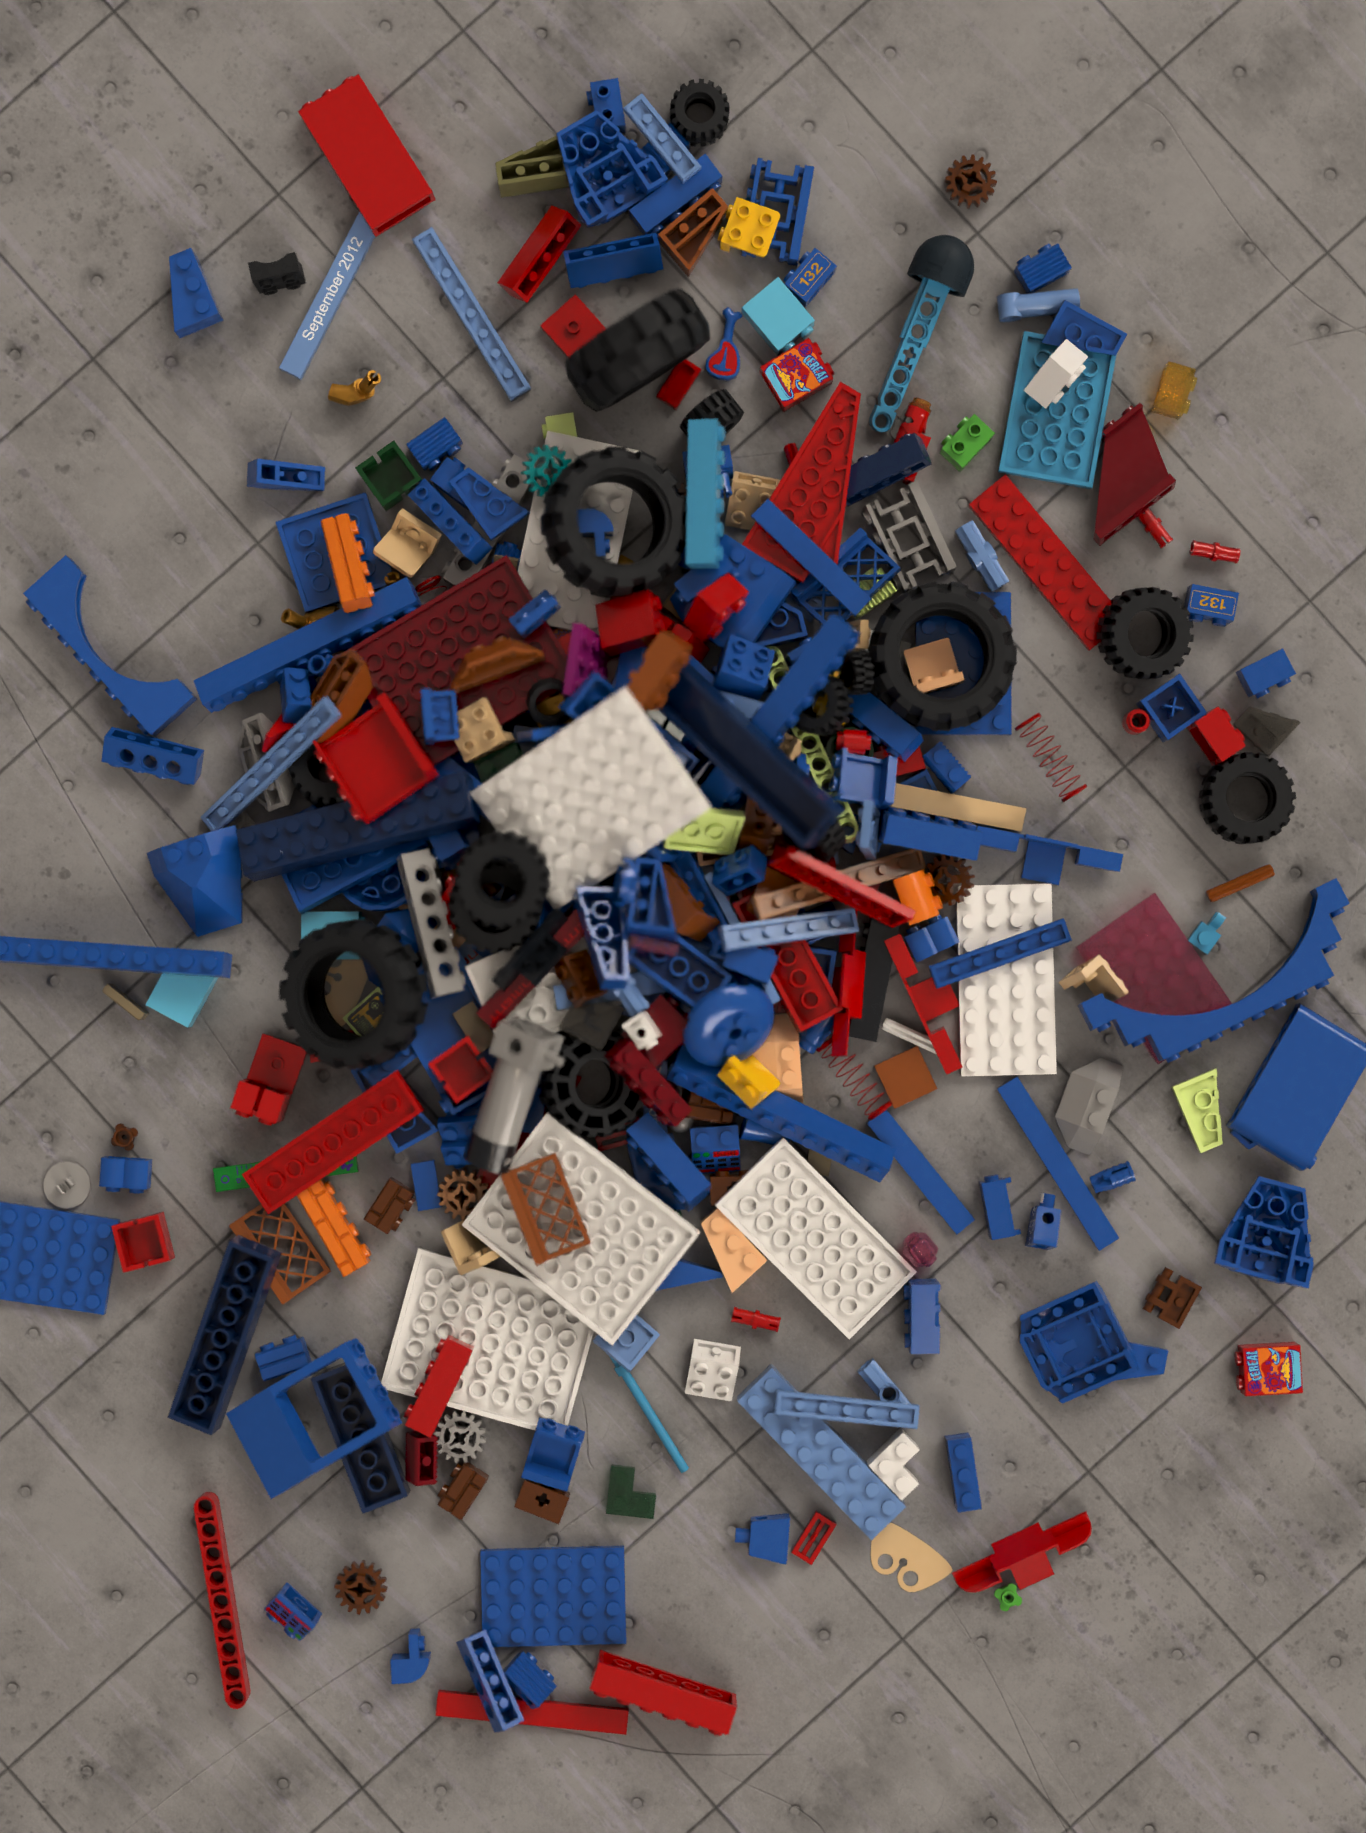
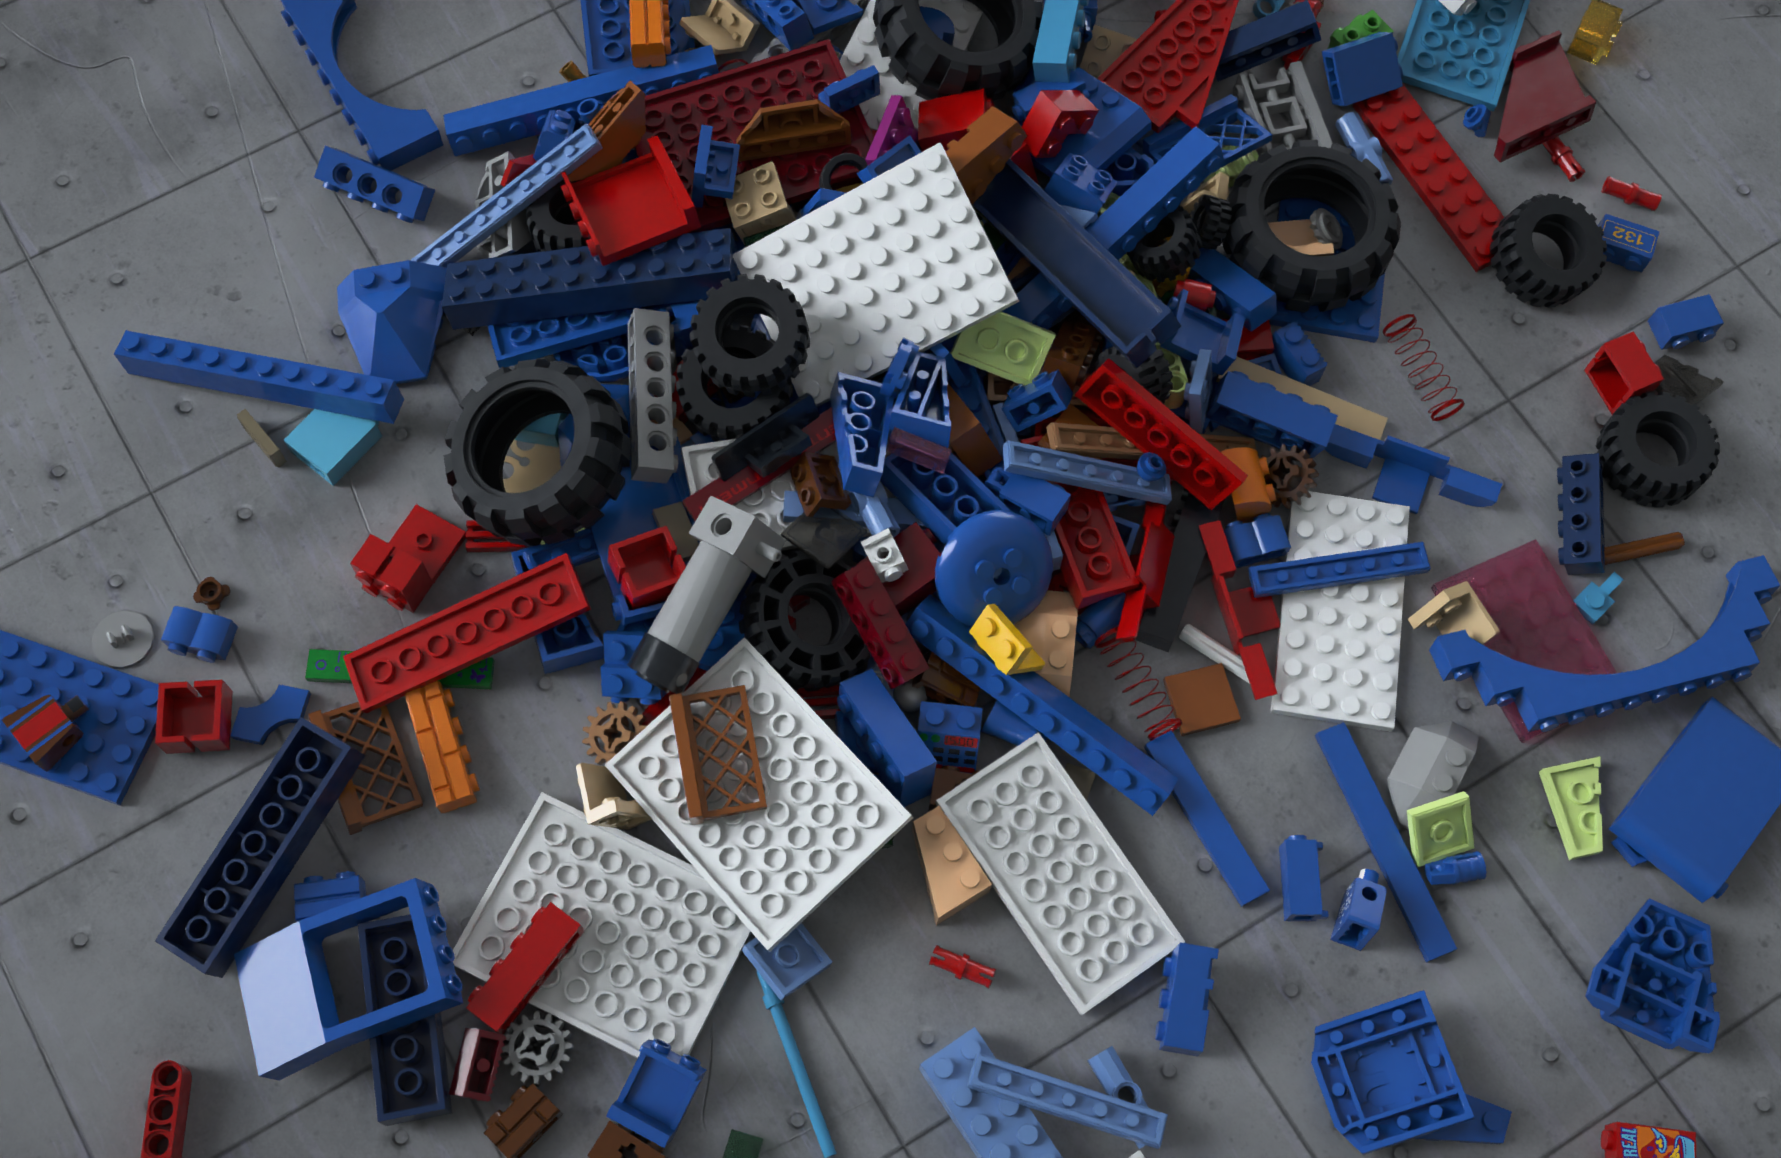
camera: 10 degrees right, 20 degrees down
reddish brown brick [364,1177,416,1234] -> none
blue tile [410,1160,442,1211] -> none
blue slope [655,1259,723,1291] -> none
white bracket [685,1339,741,1401] -> none
blue tile [751,499,872,617] -> none
clear pink head [902,1232,938,1267] -> none
red brick [1122,709,1150,735] -> none
blue brick [1136,674,1207,742] -> none
reddish brown plate [1142,1267,1202,1329] -> none
none -> torso [2,695,89,772]
none -> blue tile [230,684,311,745]
none -> blue plate [1137,452,1166,482]
none -> light grey gear [1310,208,1343,251]
none -> blue brick [1321,32,1403,106]
none -> yellowish green tile [1407,791,1474,867]
none -> blue plate [1463,104,1491,137]
none -> dark blue brick [1557,453,1605,575]

